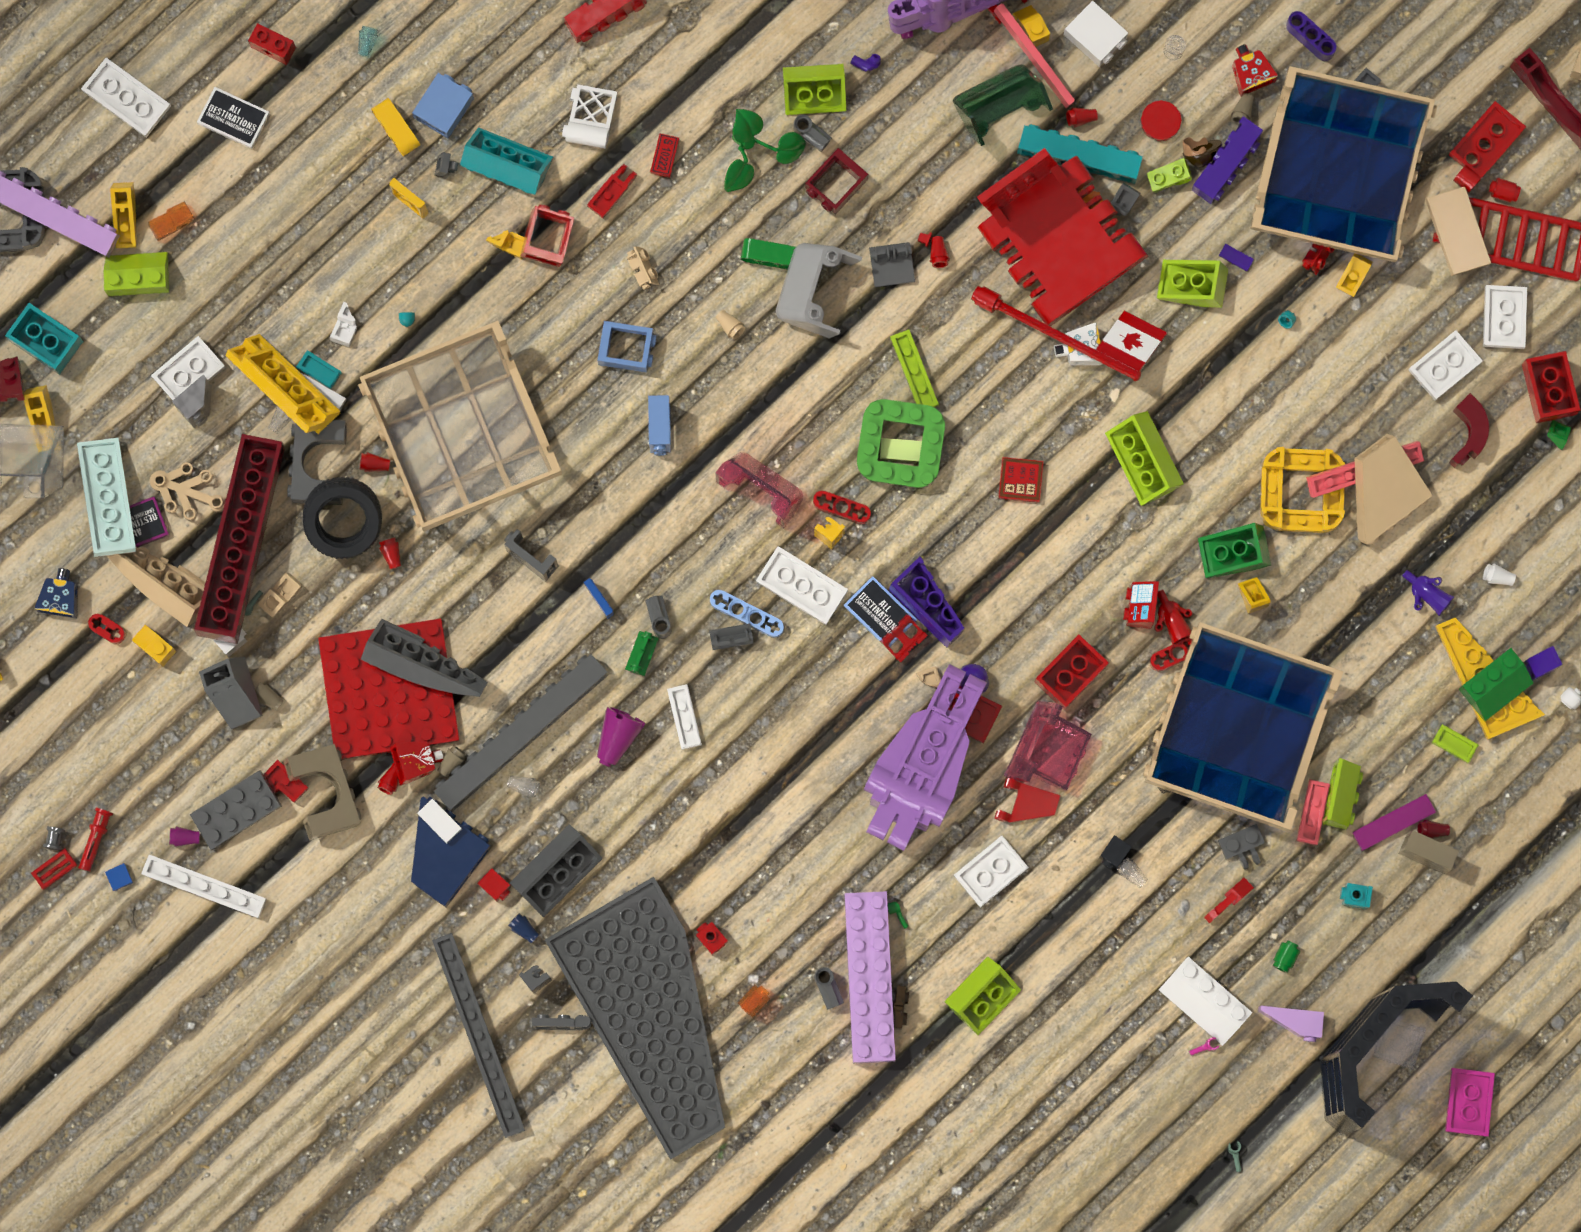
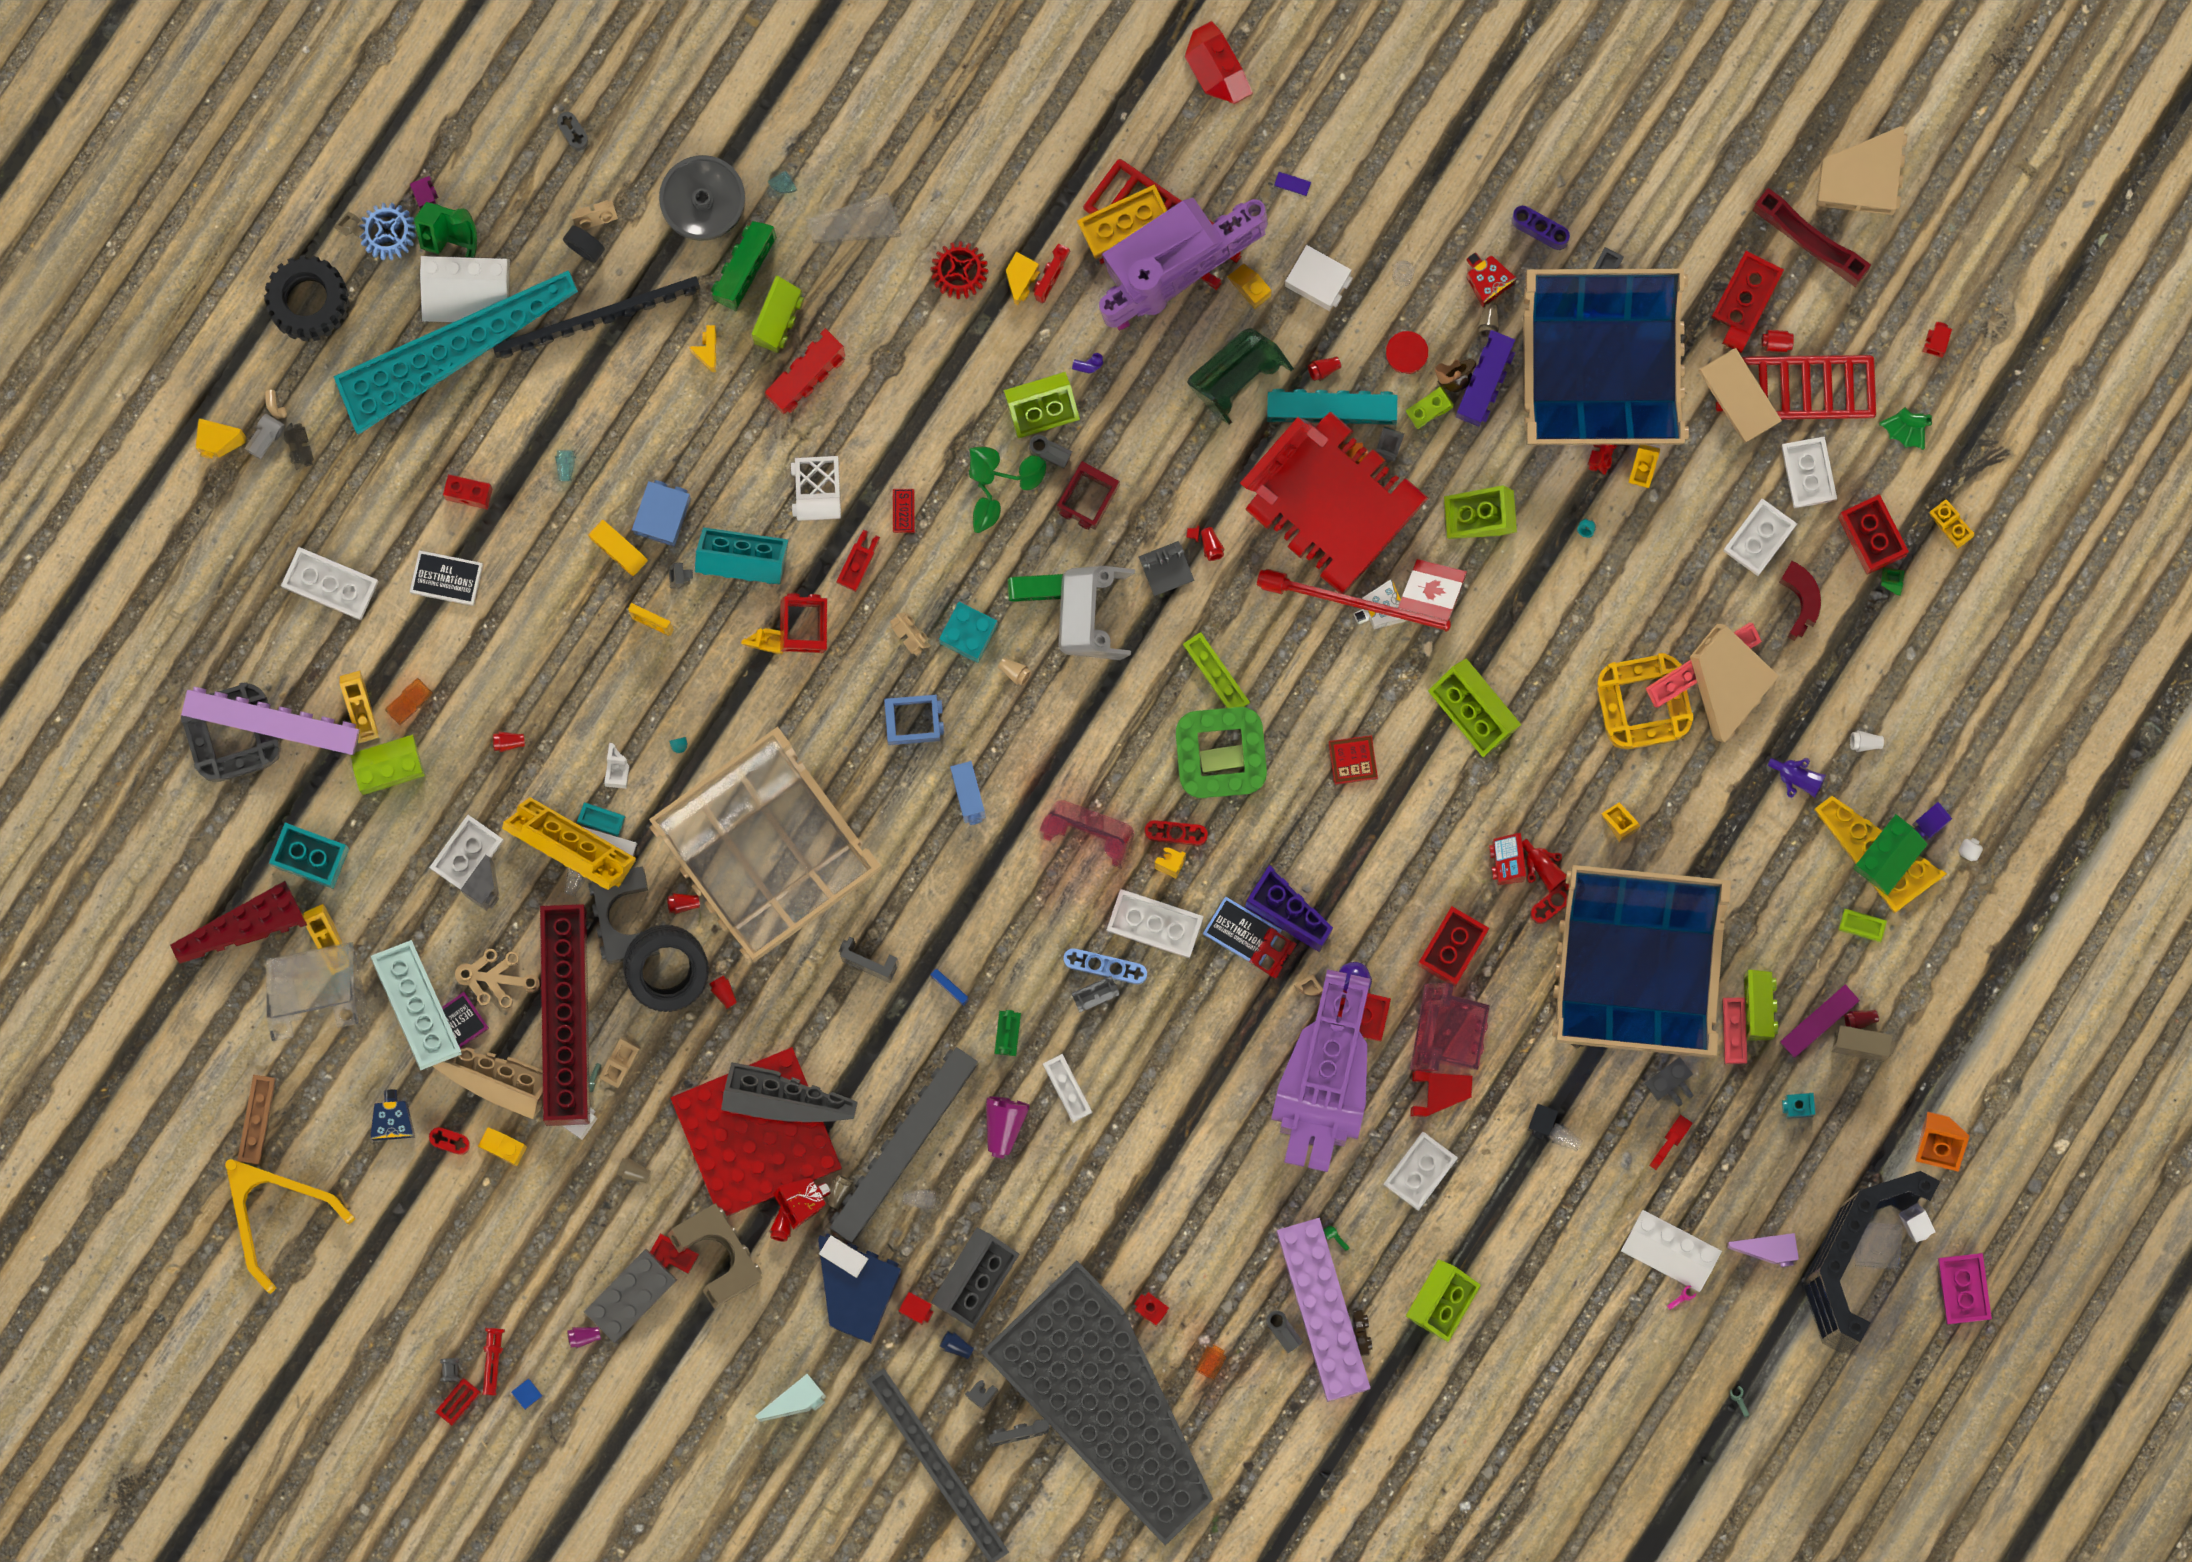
camera: 10 degrees left, 0 degrees up
white plate [141,855,267,918] -> none
dark grey slope [199,657,263,729] -> none
dark grey piece [645,595,672,639] -> none
coral tile [994,3,1075,109] -> none
green slope [1198,523,1271,578] -> none
dark purple window [1219,243,1254,272] -> none
green brick [1273,940,1301,973] -> none
none -> red cone [493,731,525,753]
none -> light aqua slope [755,1374,826,1422]
none -> teal brick [939,601,998,663]
none -> white brick [1899,1203,1935,1243]
none -> orange slope [1915,1112,1970,1171]

